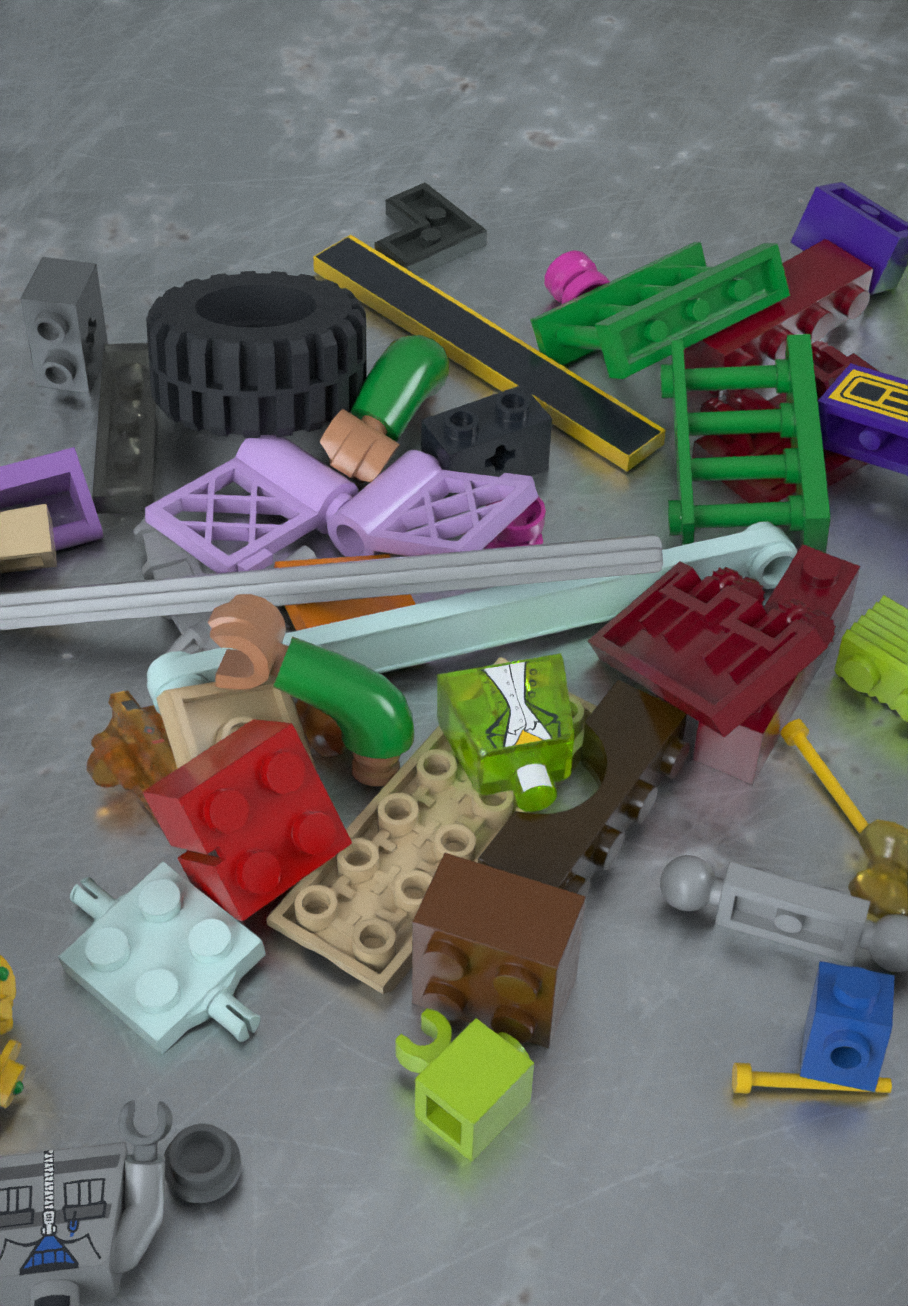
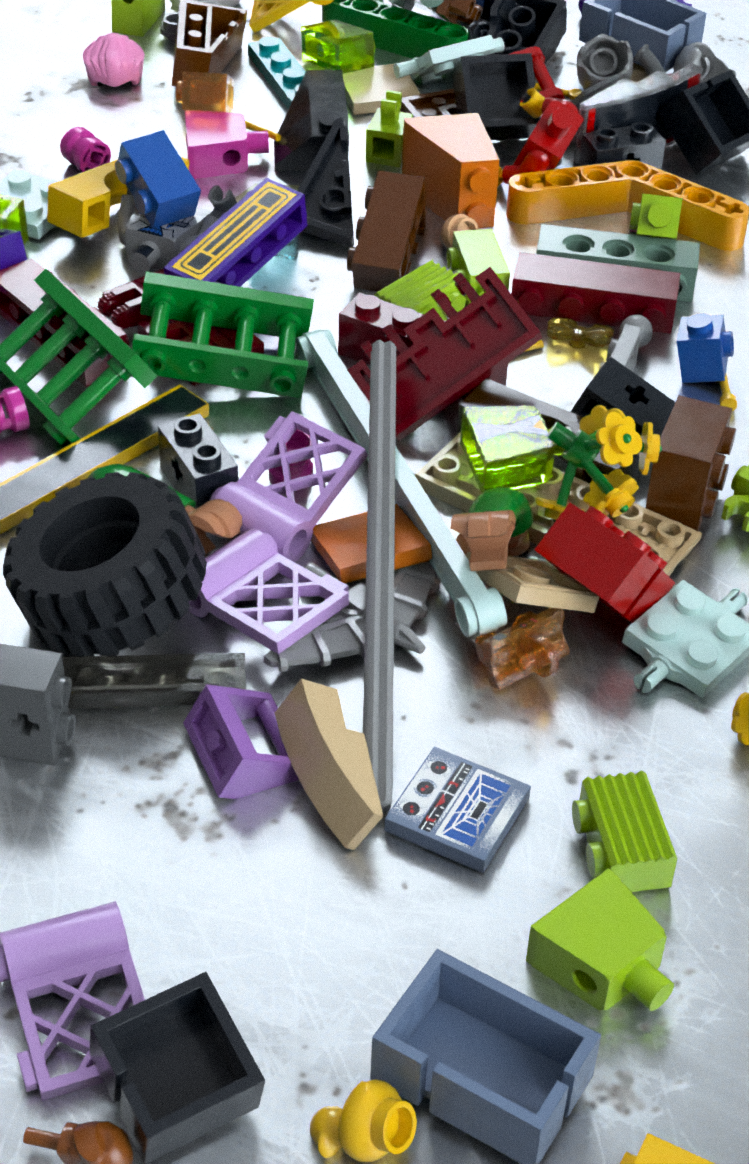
camera: 90 degrees left, 5 degrees down
none -> yellow plant [535,405,662,522]
none -> black brick [570,356,675,437]

